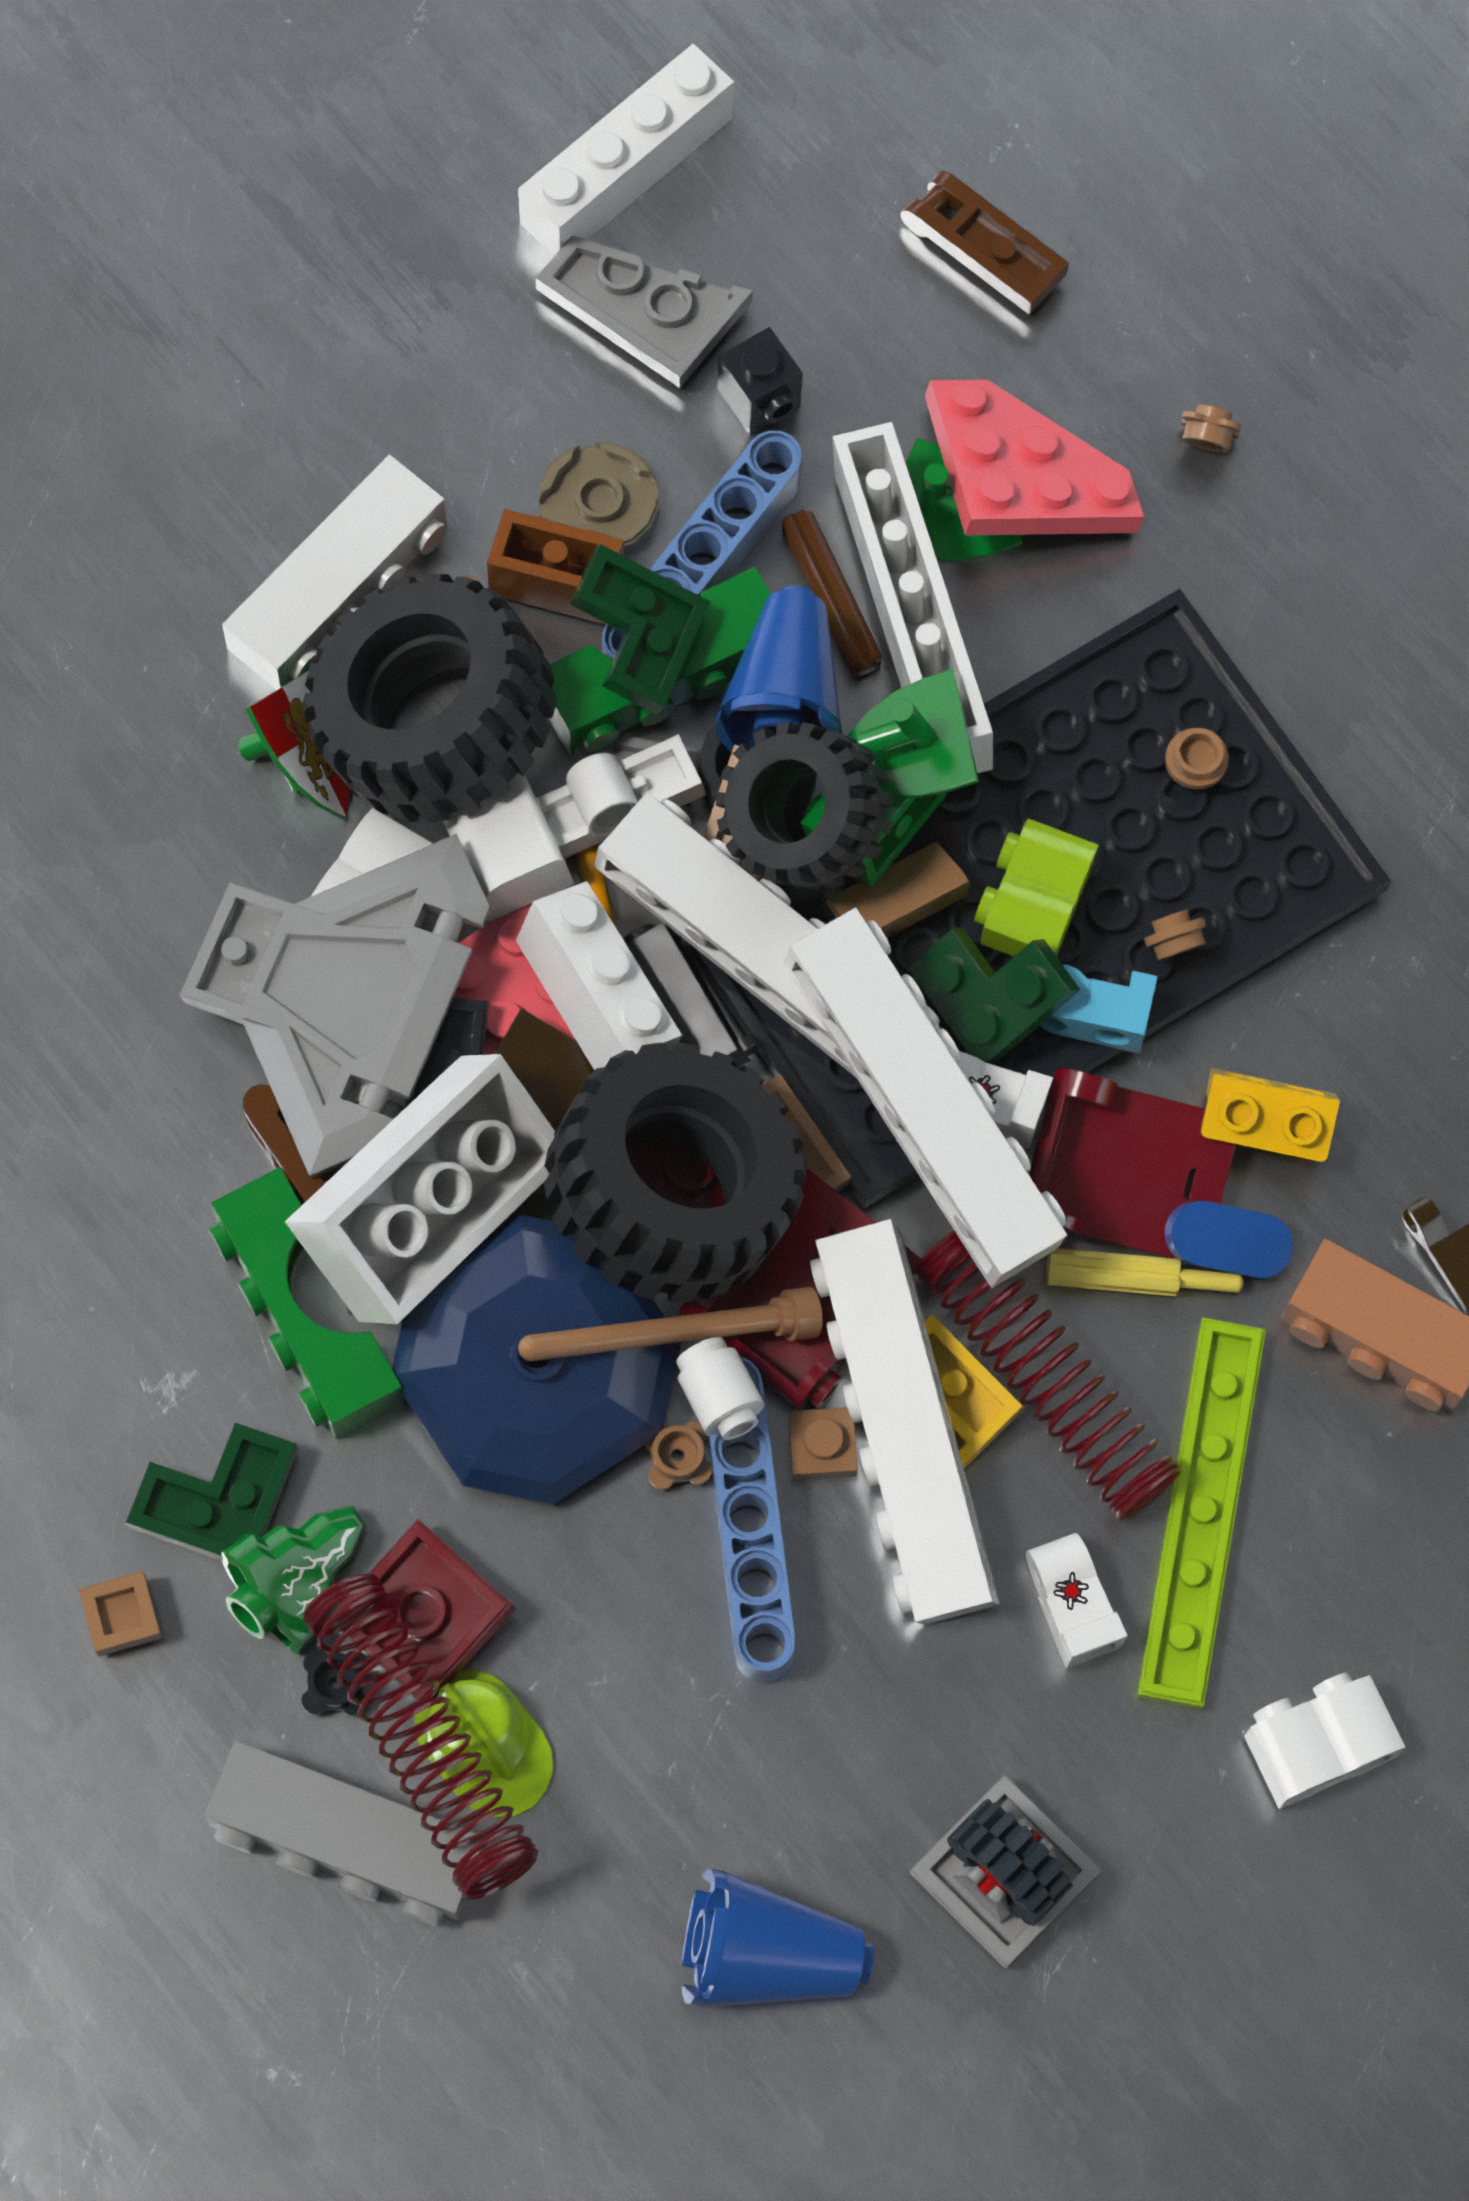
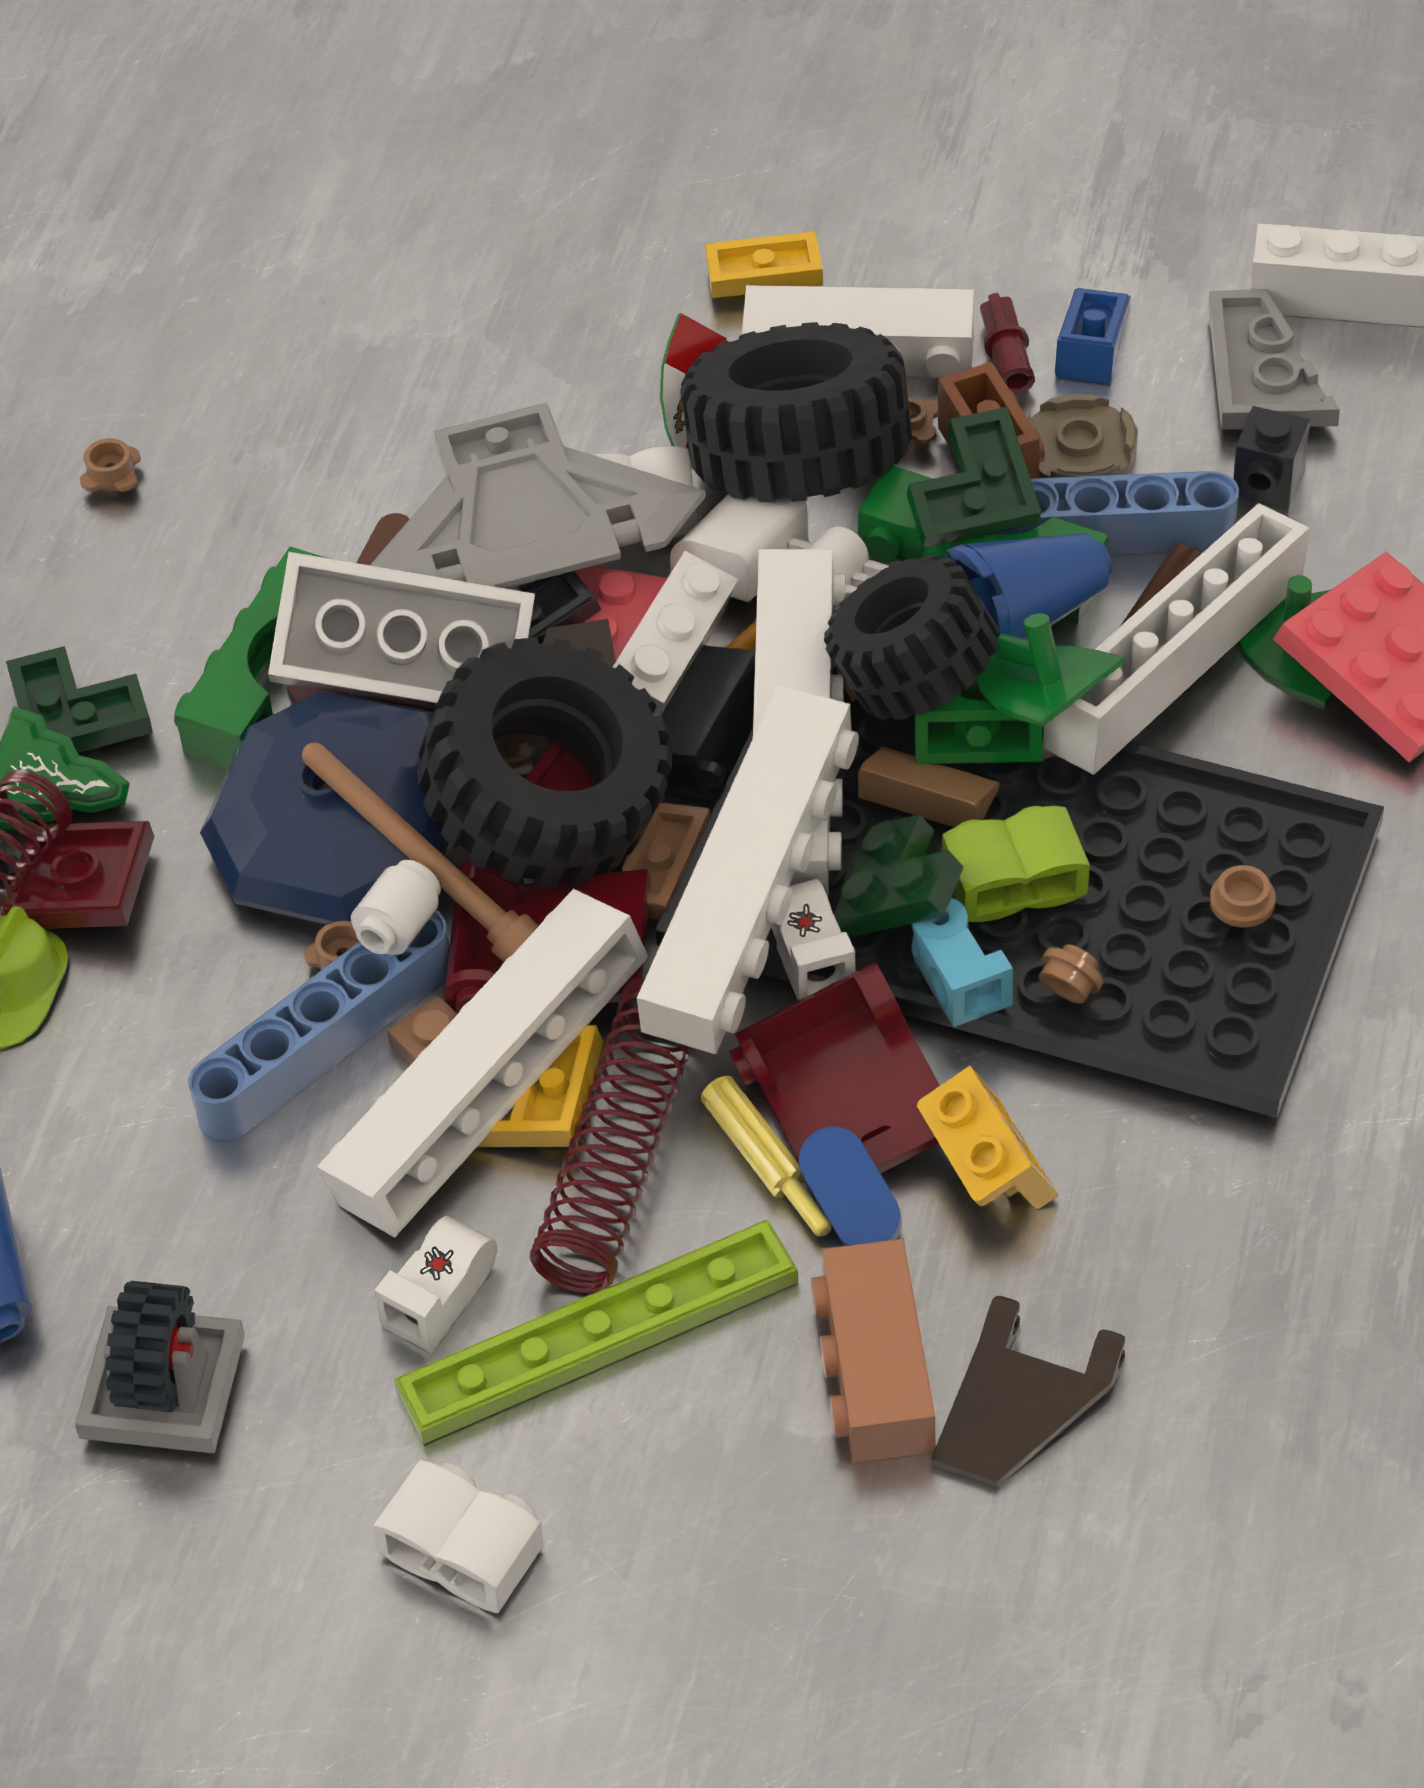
camera: 60 degrees right, 20 degrees down
none -> yellow plate [705,231,823,298]
none -> dark red axle [980,293,1035,395]
none -> blue slope [1055,288,1131,384]

